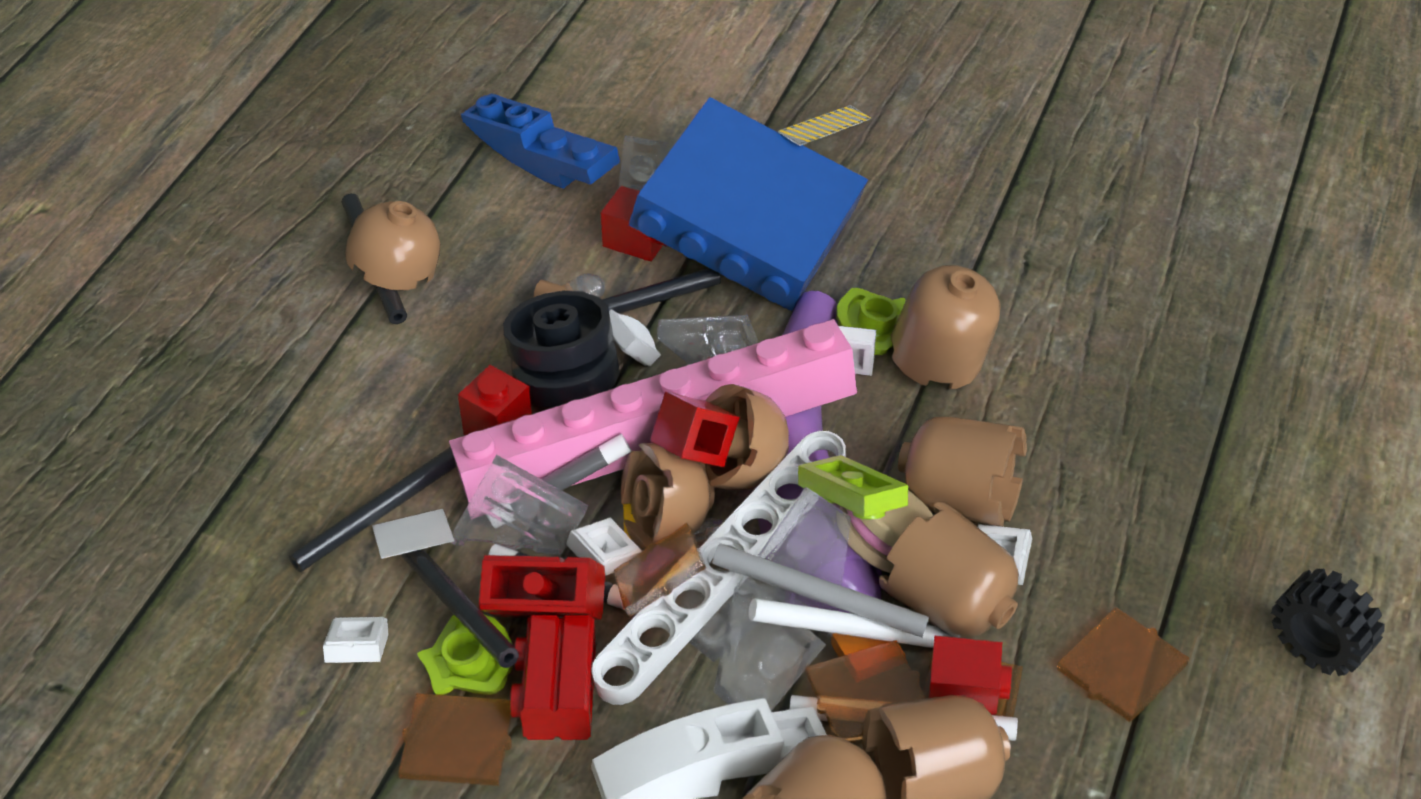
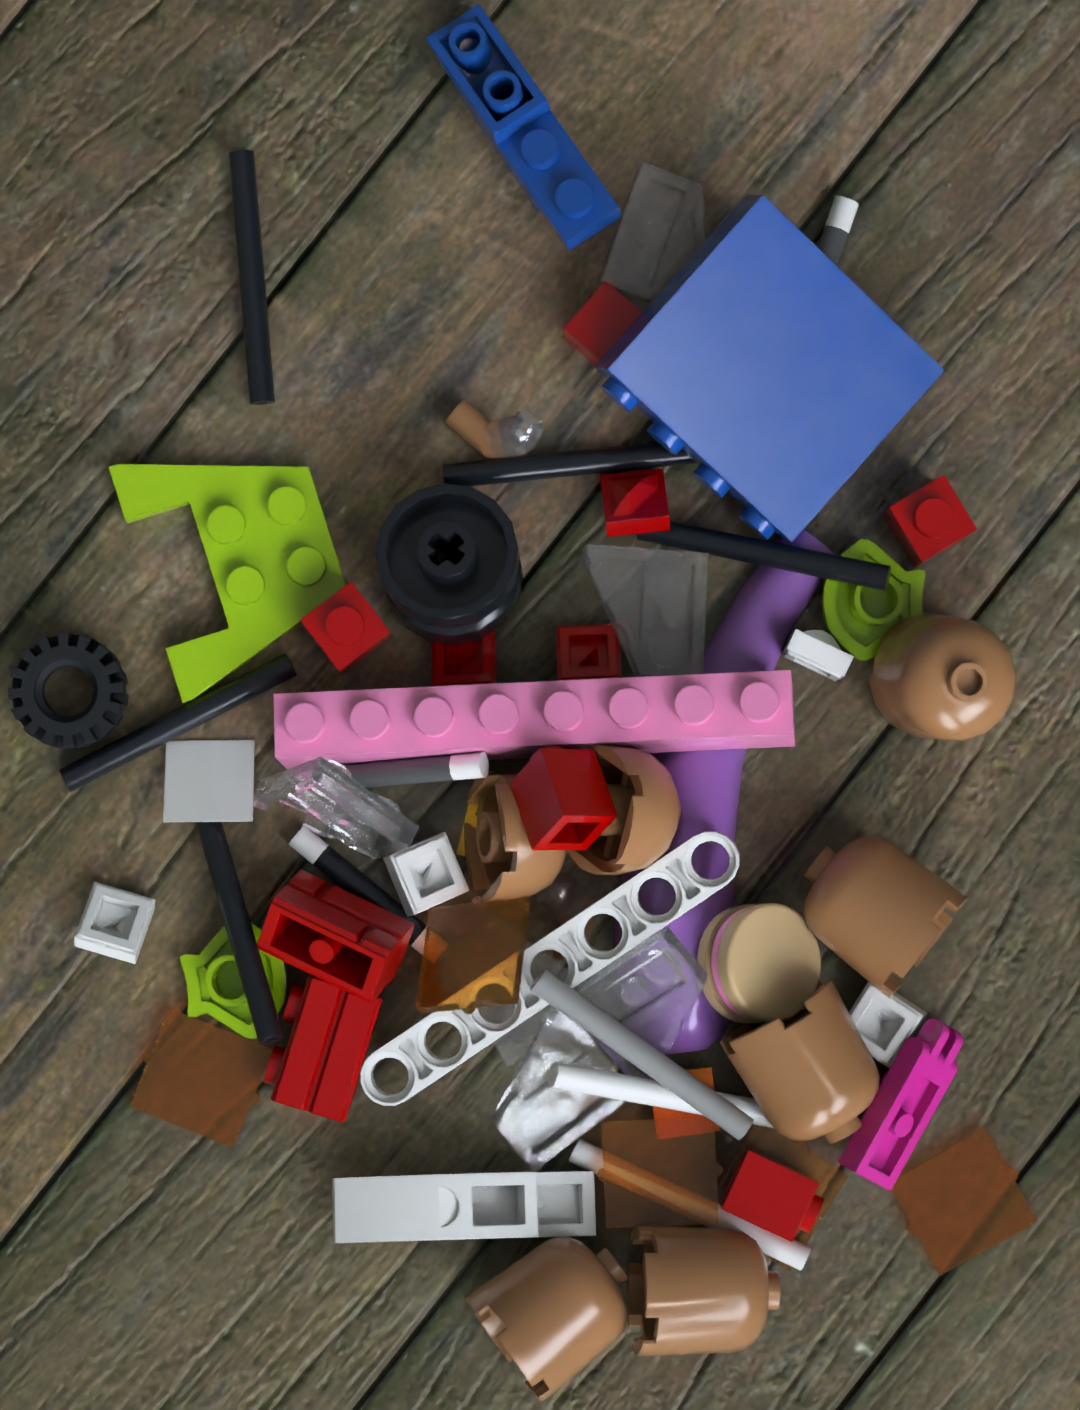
camera: 15 degrees right, 40 degrees up
medium nougat cylinder [345,201,441,290] -> none
white tile [609,309,661,367] -> none
sticker [778,105,871,146] -> none
lime plate [798,455,908,520] -> none
none -> black tyre [8,632,129,749]
none -> lime wing [109,464,346,704]
none -> red tile [600,468,670,537]
none -> black bar [637,521,891,591]
none -> dark pink hinge [838,1018,963,1191]
none -> red brick [882,475,977,568]

